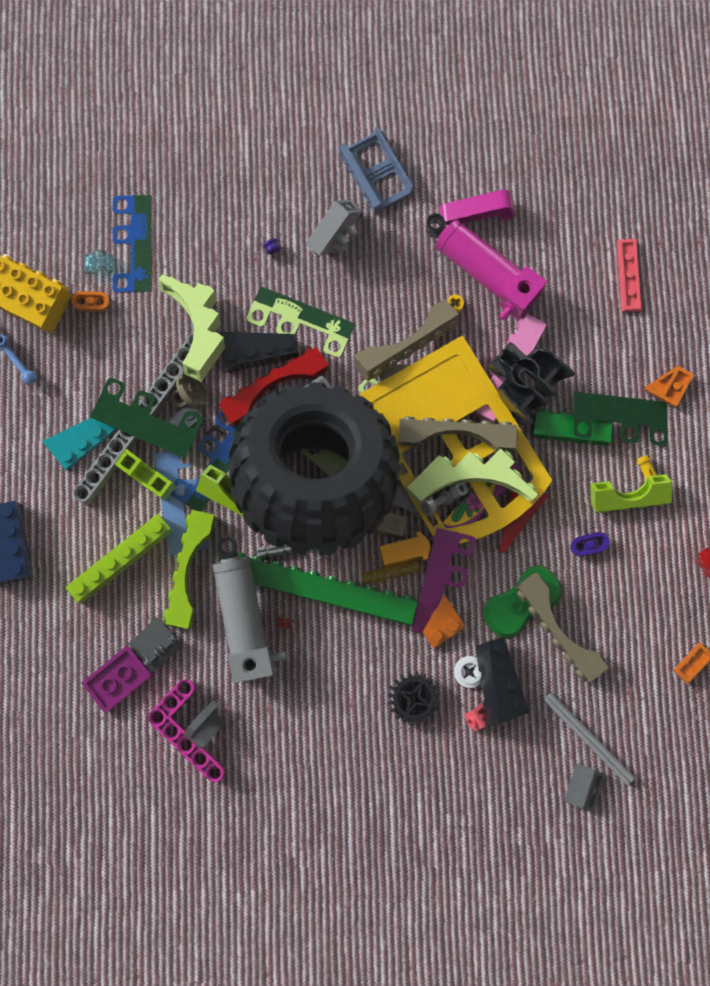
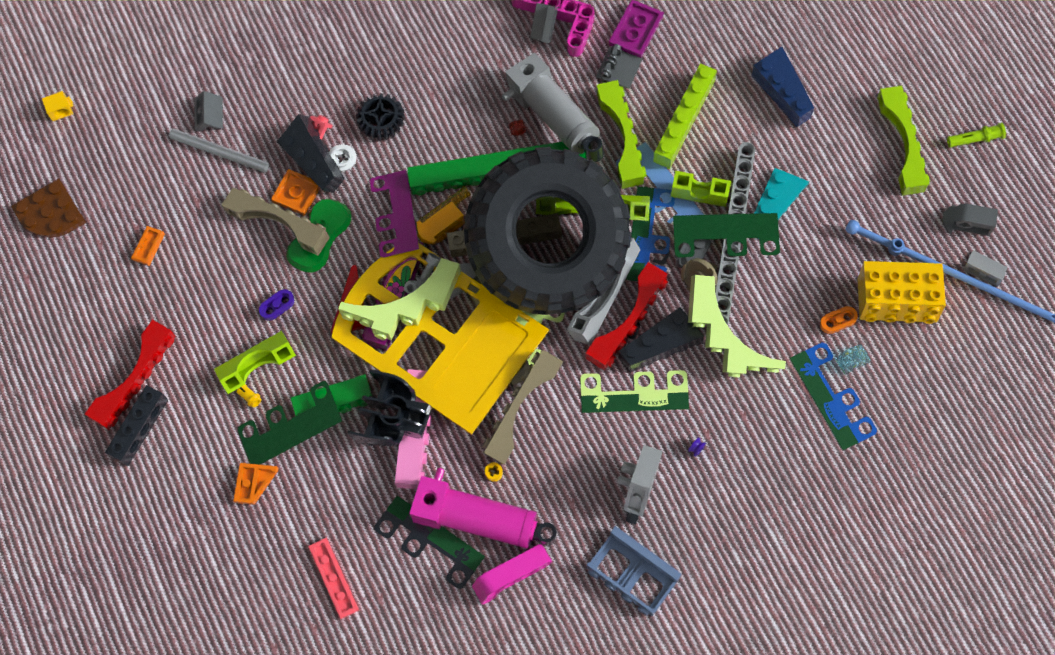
camera: 160 degrees right, 10 degrees down
dark tan arch [398,416,517,452] -> none
orange wing [422,595,466,648] -> none
none -> orange tile [271,169,320,216]
none -> piece [374,496,485,589]

